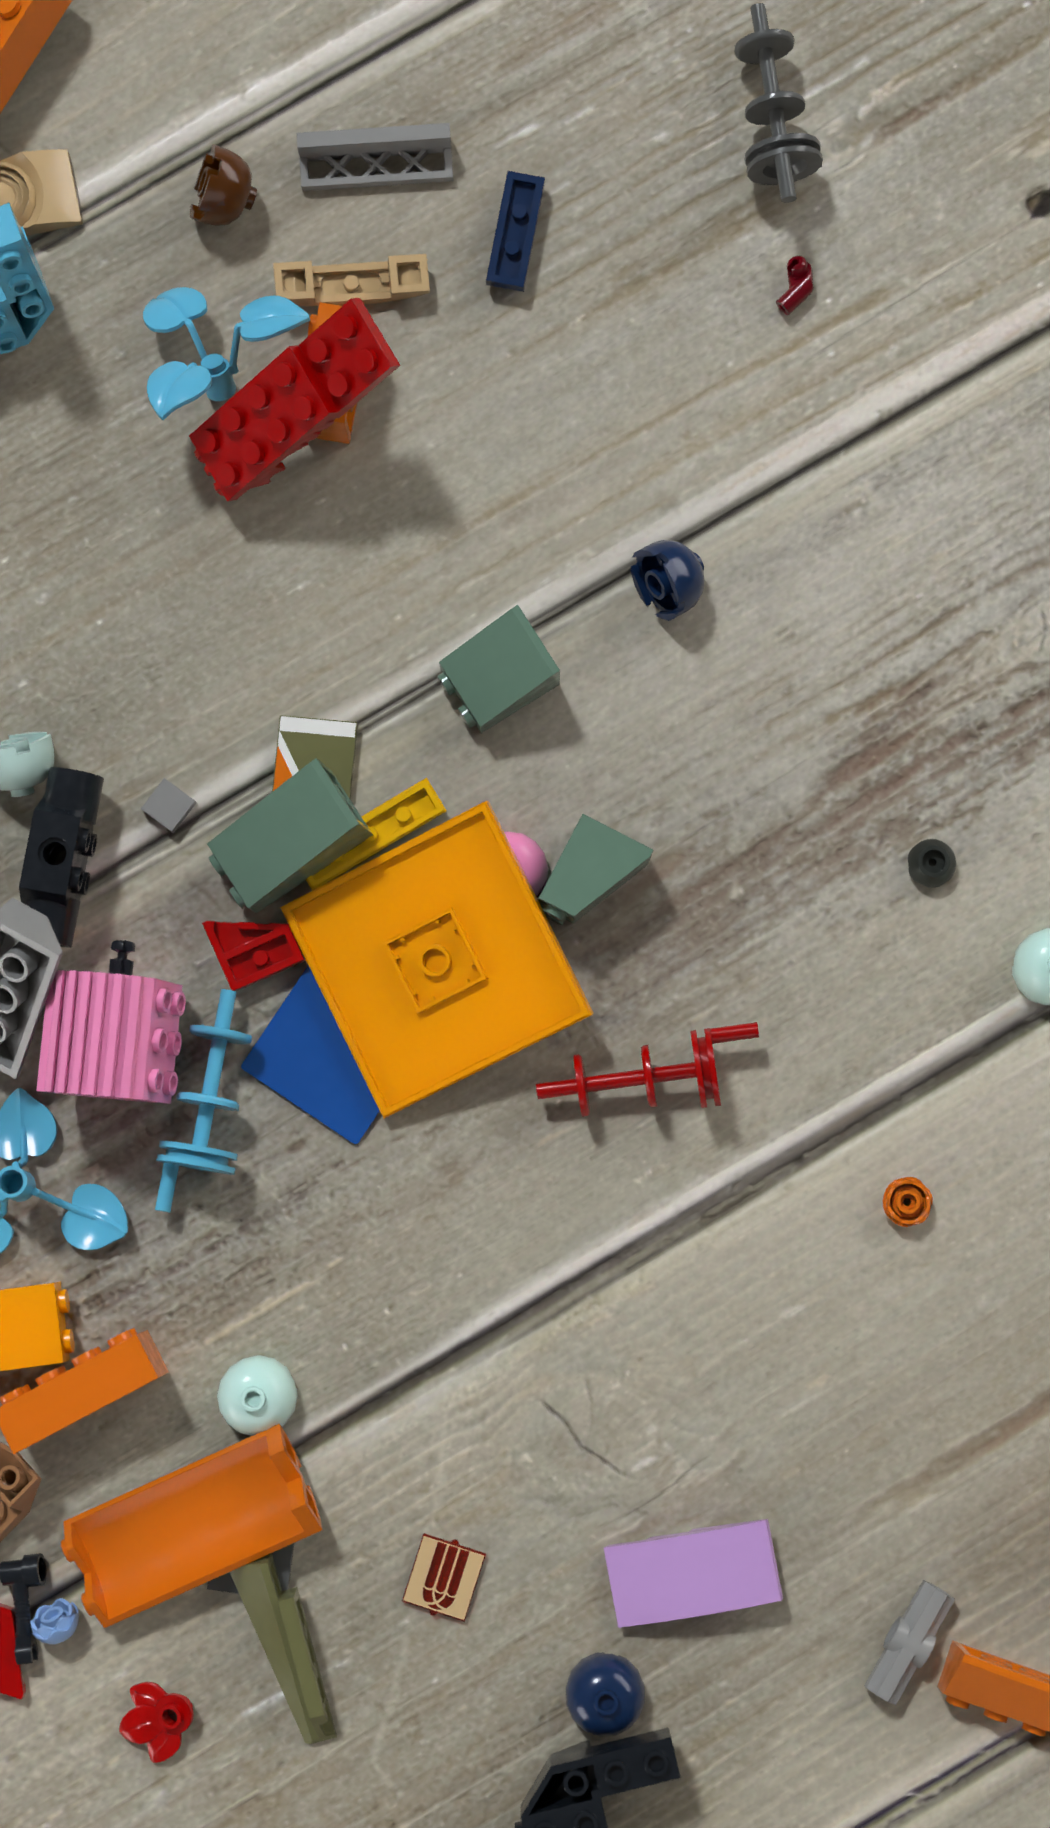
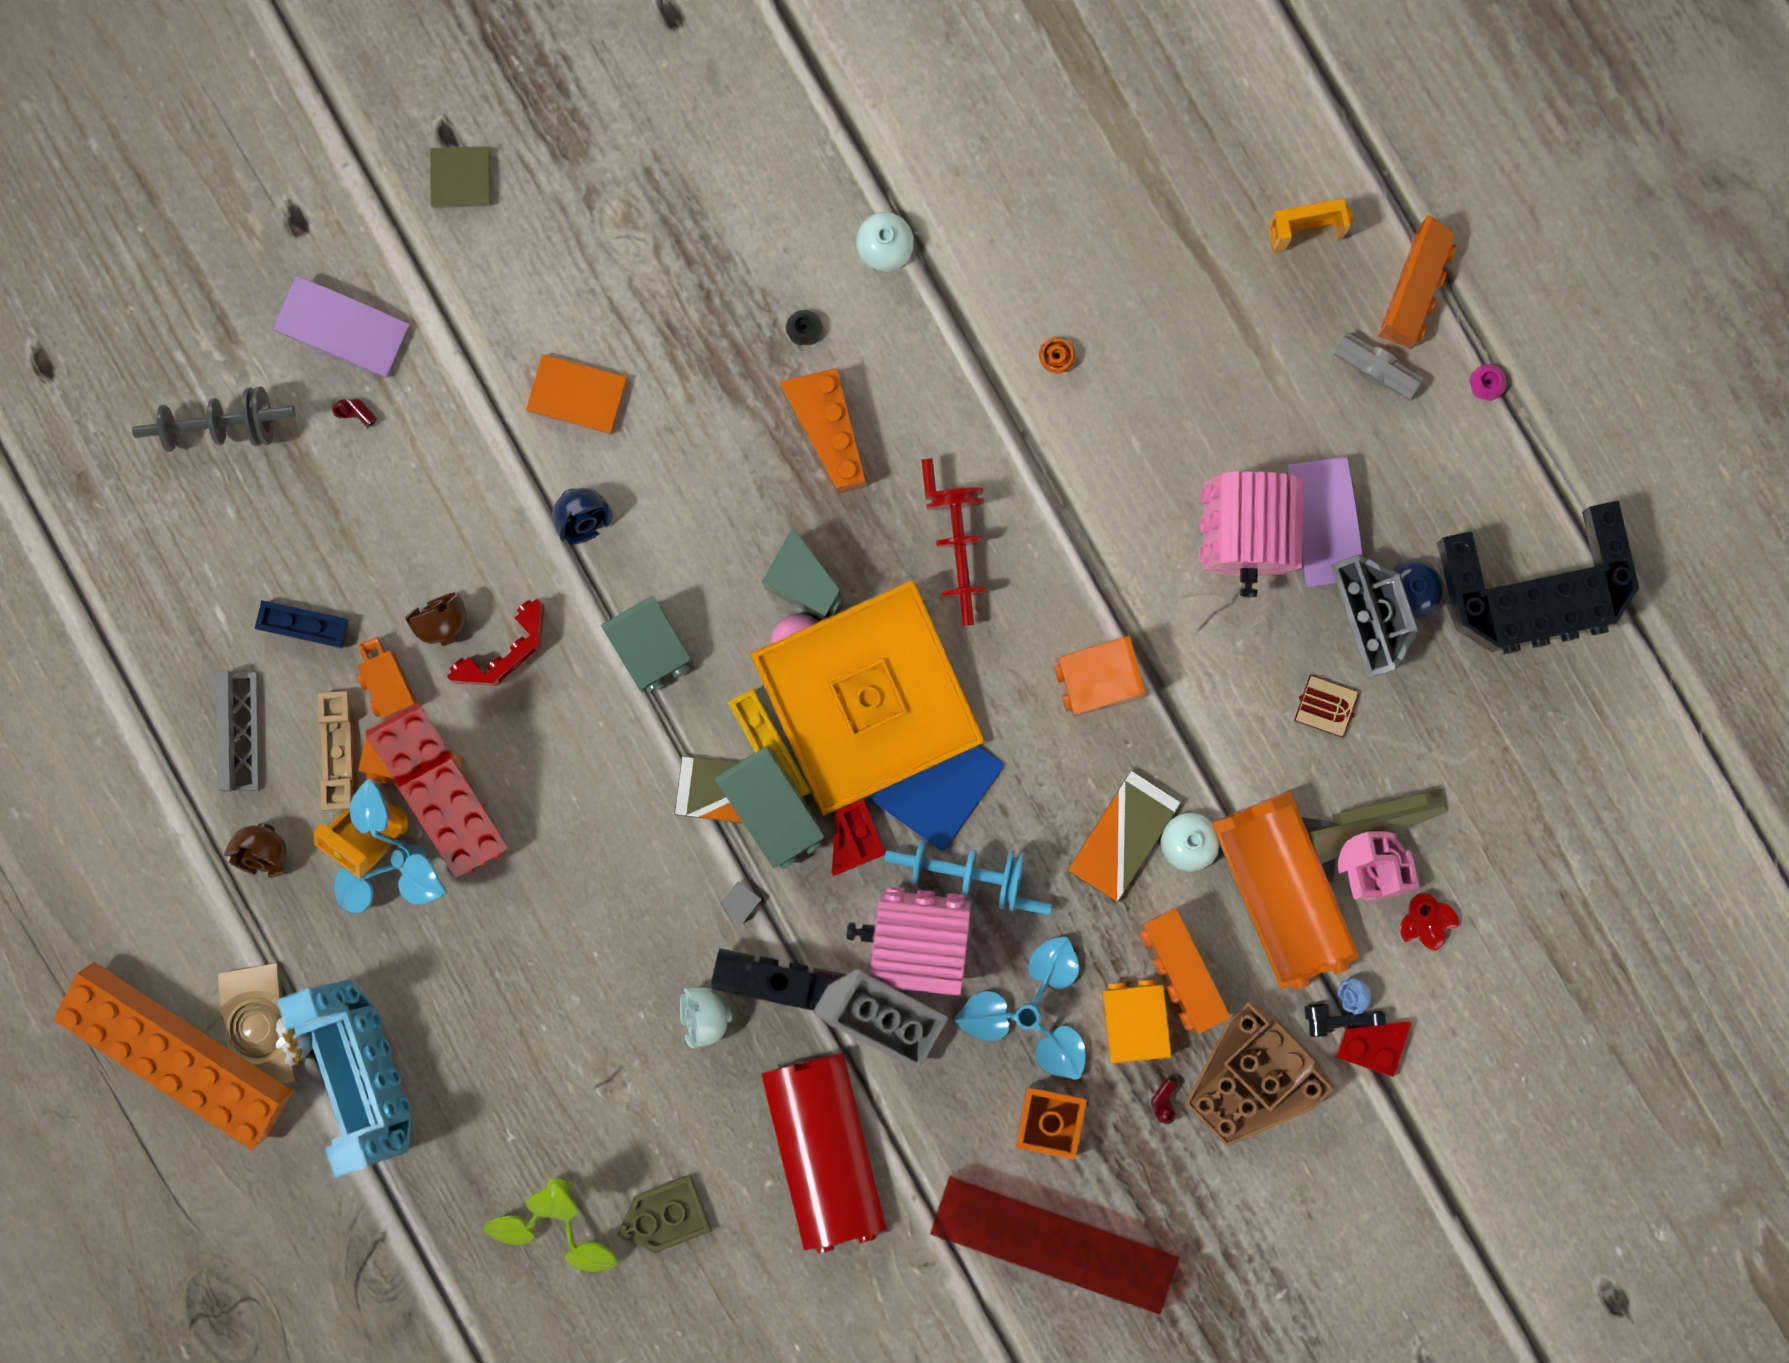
camera: 85 degrees left, 0 degrees up
none -> lavender slope [272,276,409,378]
none -> light orange panel [314,784,408,879]
none -> orange brick [357,636,417,720]
none -> reddish brown cylinder [405,592,467,646]
none -> red slope [447,598,544,686]
none -> orange tile [526,354,627,435]
none -> orange wedge [779,368,866,494]
none -> orange slope [1054,635,1146,717]
none -> tile [1067,770,1181,903]
none -> bright pink piece [1199,471,1303,598]
none -> dark grey wedge [1331,555,1419,678]
none -> bright pink brick [1338,831,1420,902]
none -> dark pink plate [1469,364,1507,401]

